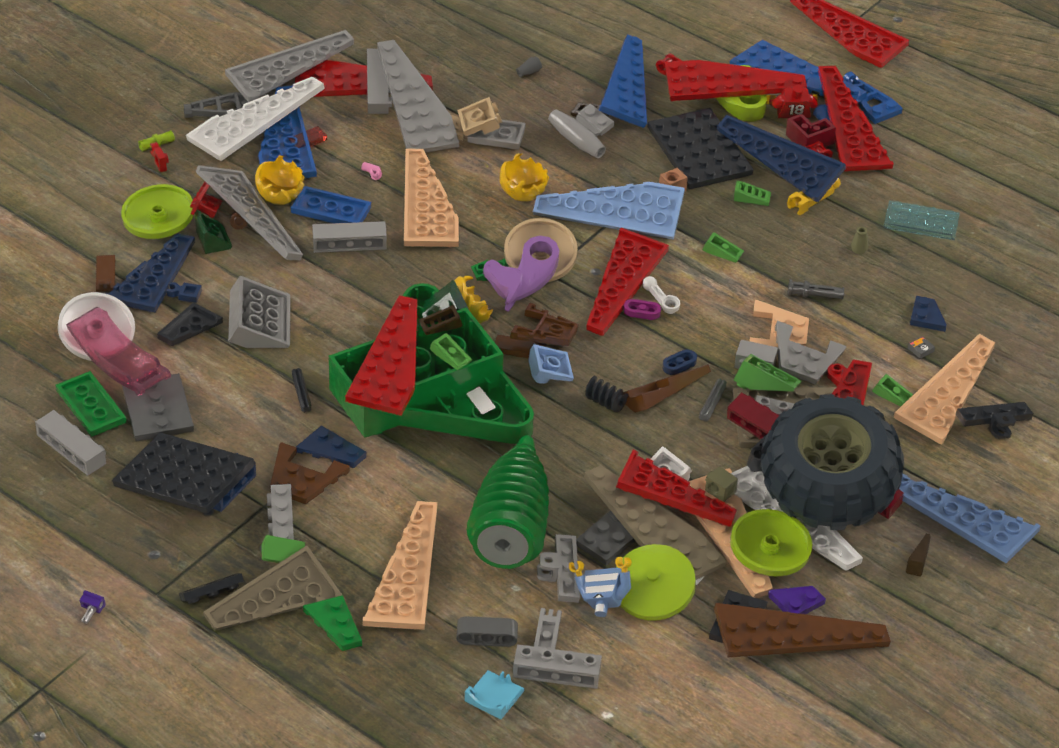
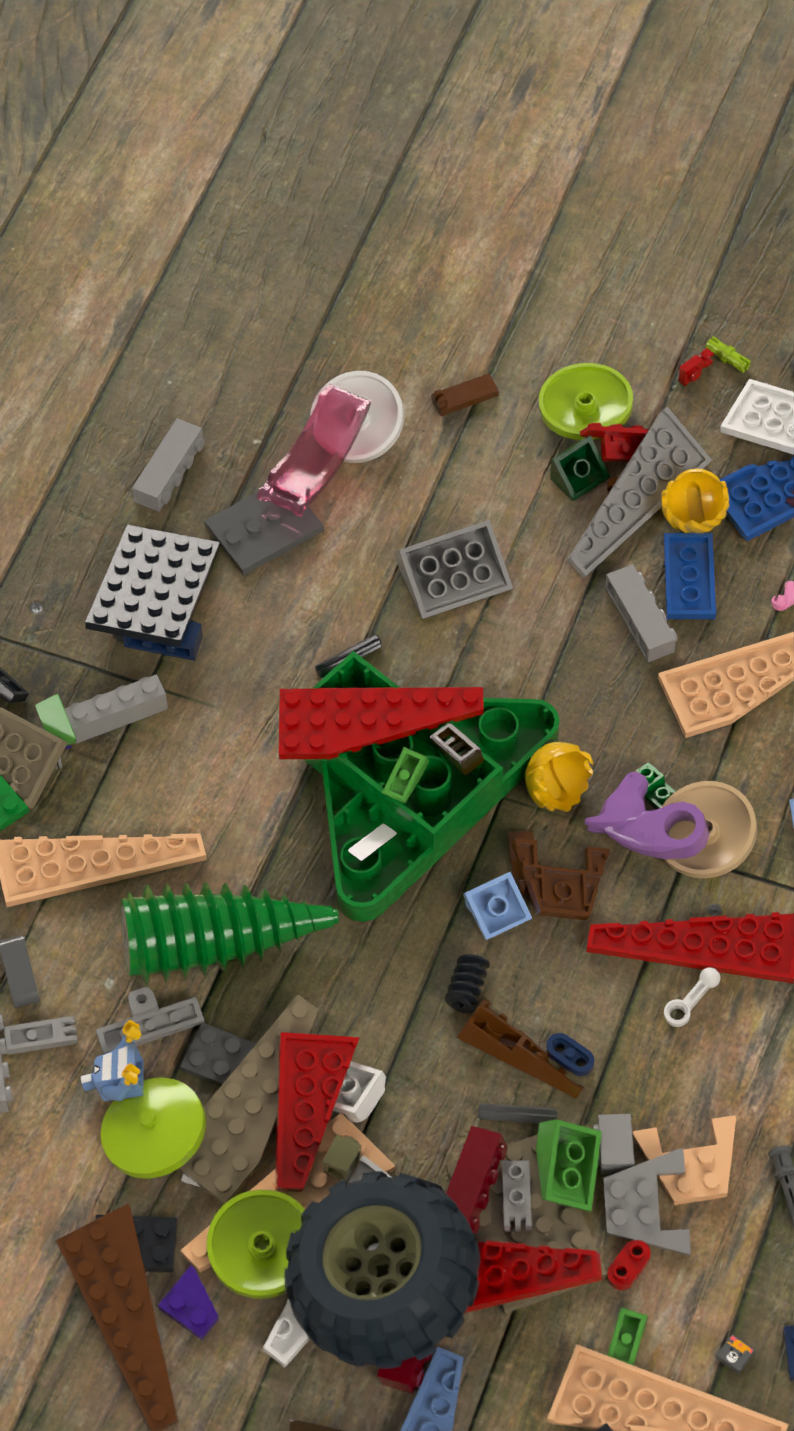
camera: 75 degrees right, 15 degrees up
green plate [55,371,127,437] -> none
dark blue wing [105,233,195,313] -> none
black wing [157,302,223,346] -> none
dark blue plate [167,282,202,303] -> none
reddish brown wing [270,442,350,504] -> none
dark blue wing [296,425,367,468] -> none
dark green slope [422,280,469,318] -> none
magenta plate [624,299,661,320] -> none

